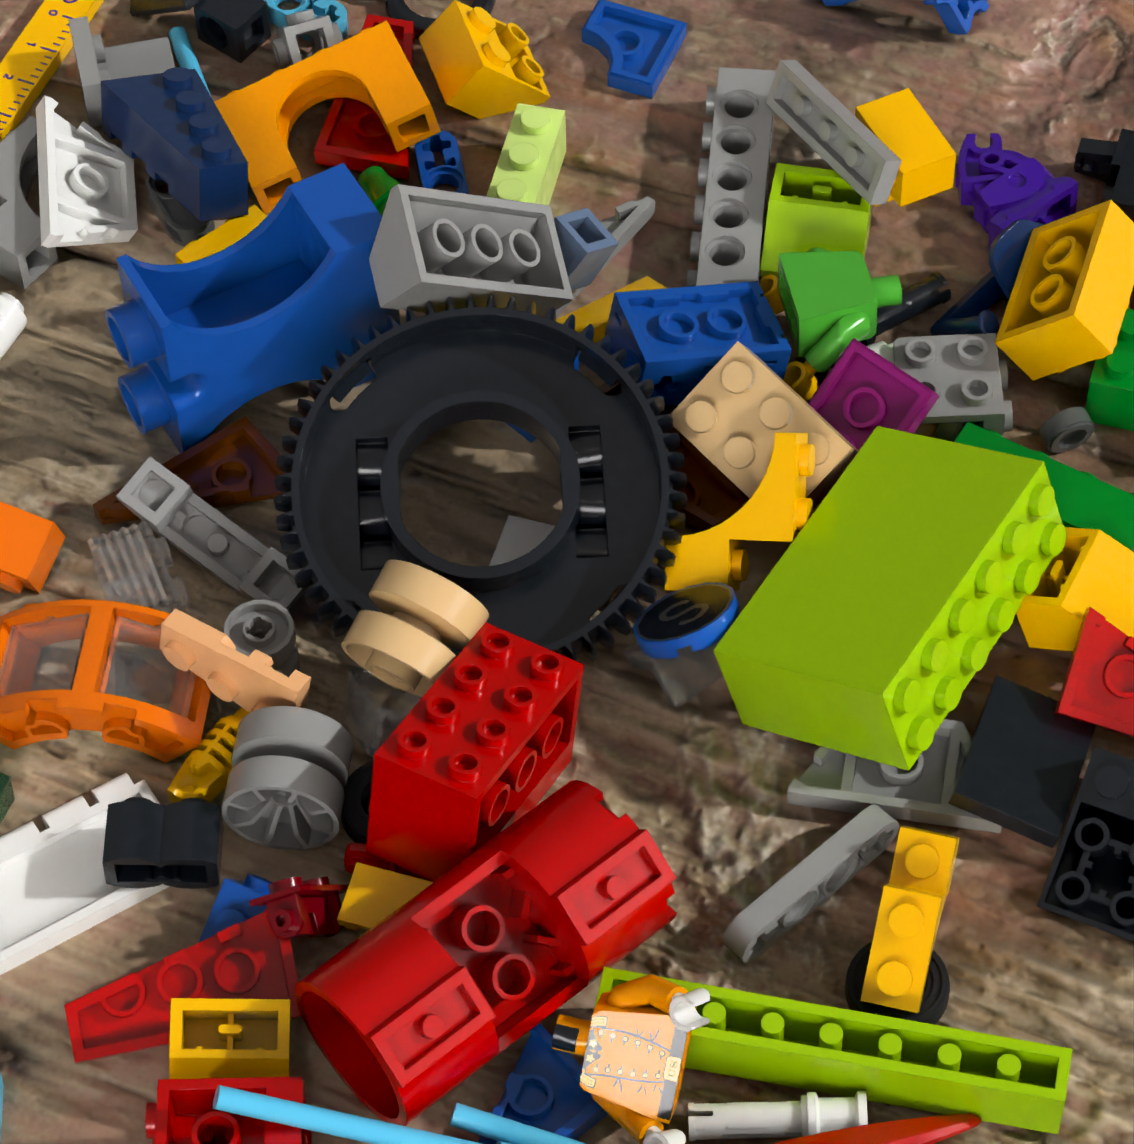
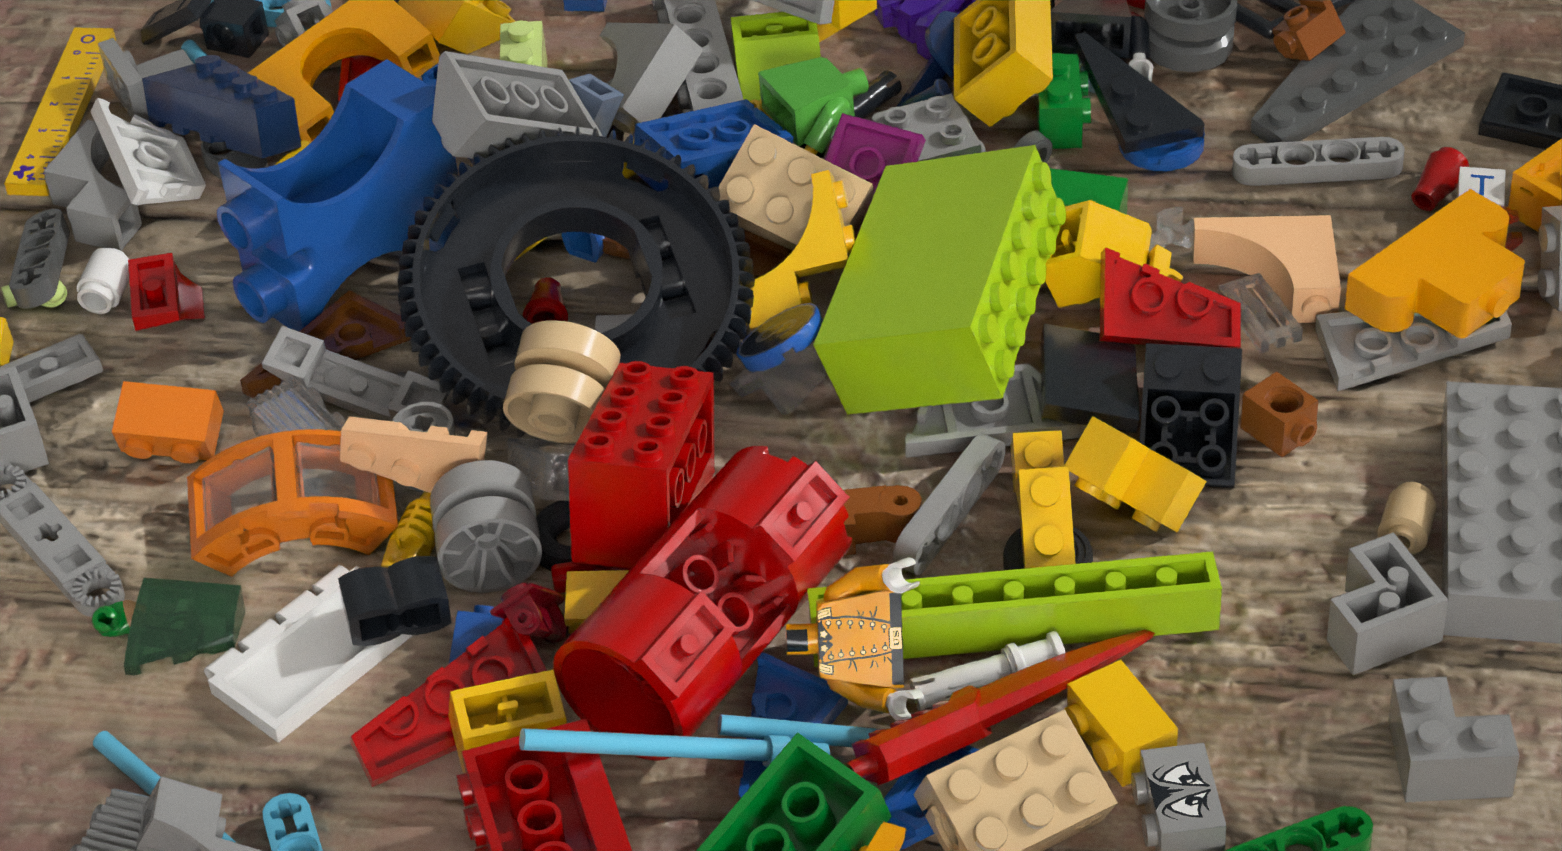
camera: 15 degrees left, 10 degrees down
none -> red slope [128,252,205,331]
none -> red cone [523,277,568,324]
none -> light grey arch [599,22,703,134]
none -> dark orange leg [843,485,922,556]
none -> yellow brick [1063,416,1207,532]

